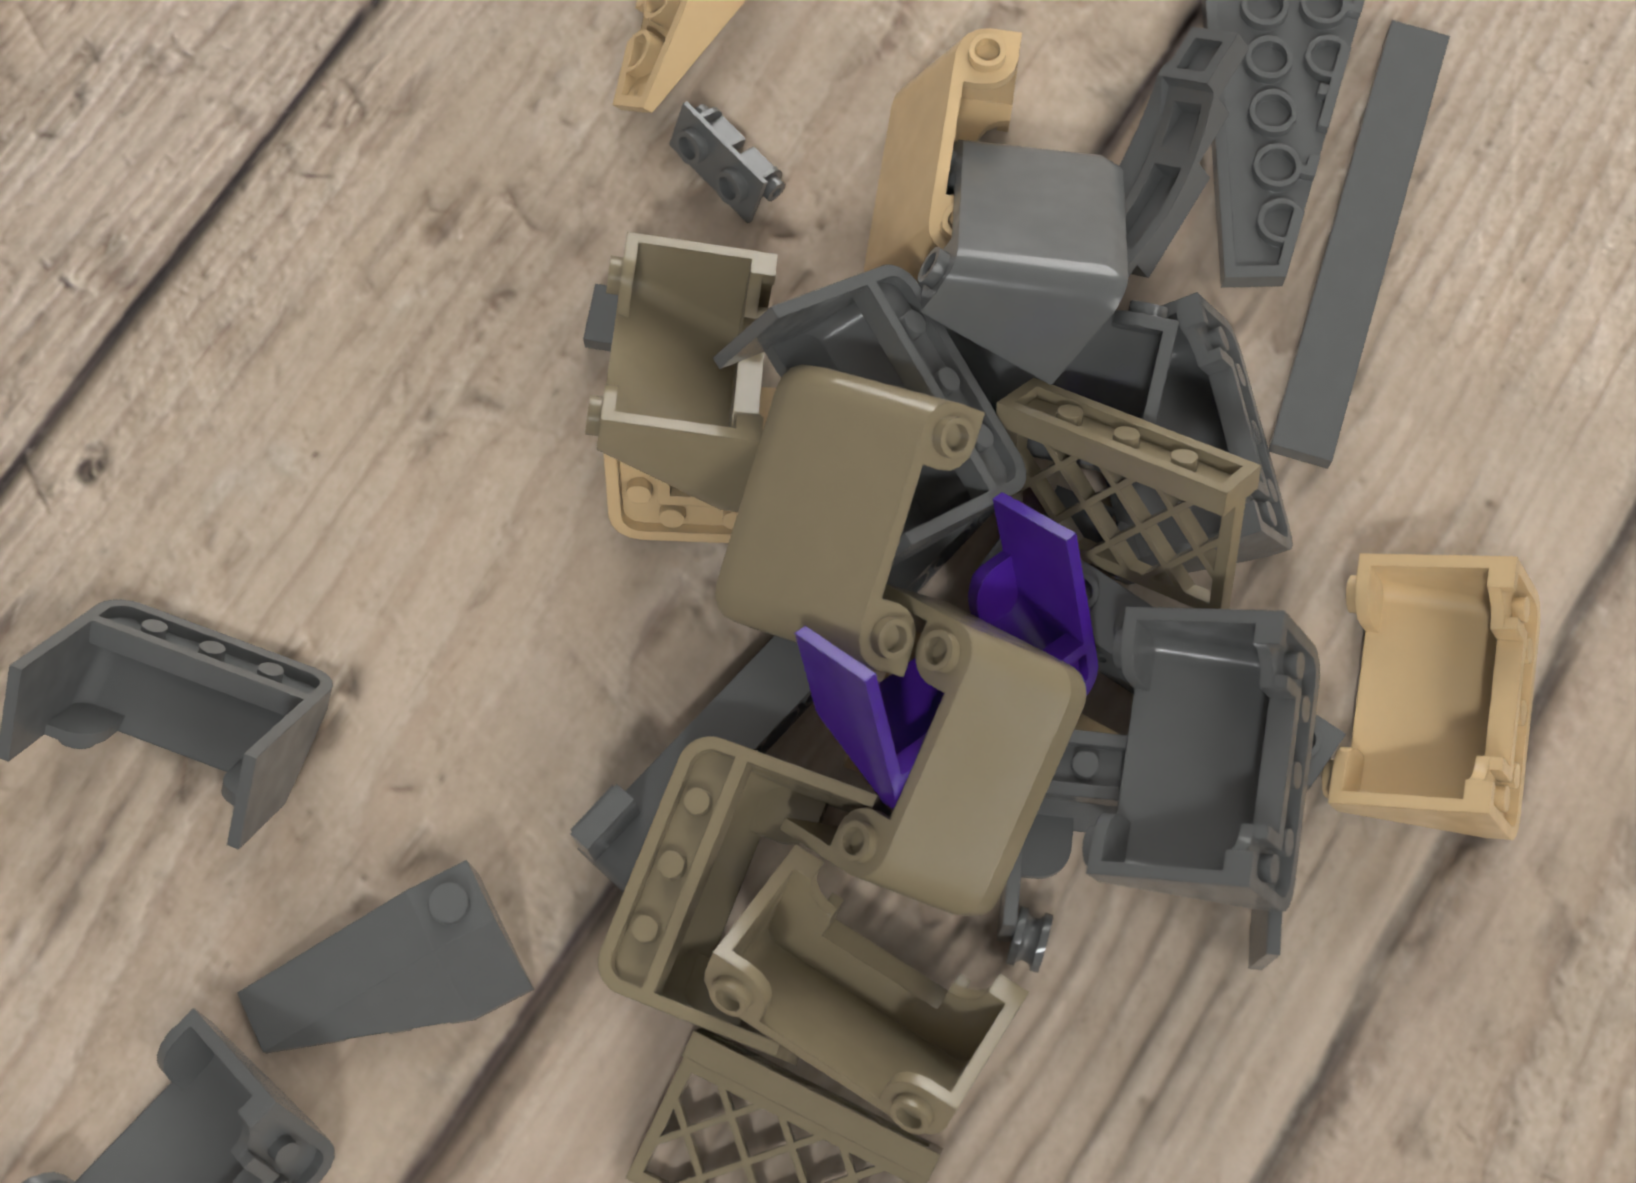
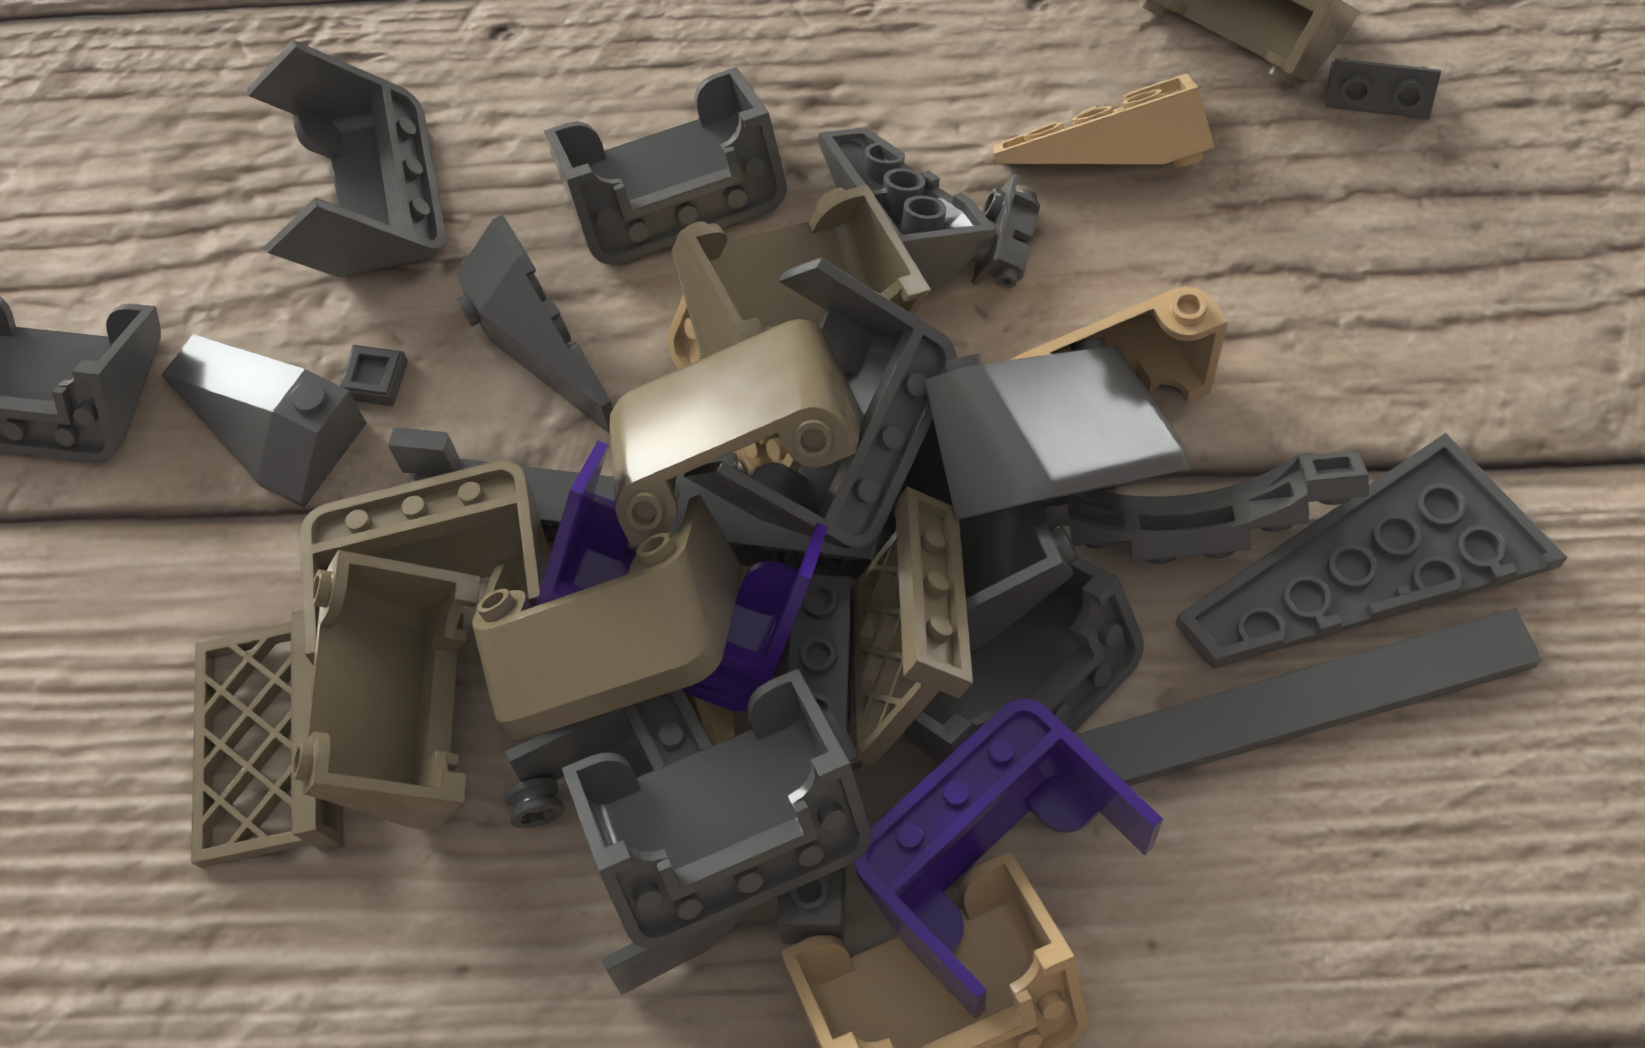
camera: 60 degrees right, 10 degrees down
none -> dark grey tile [339,345,408,406]
none -> dark grey wedge [456,214,613,434]
none -> dark grey windscreen [544,67,787,265]
none -> dark grey wedge [818,127,995,291]
none -> dark purple windscreen [854,699,1163,1019]

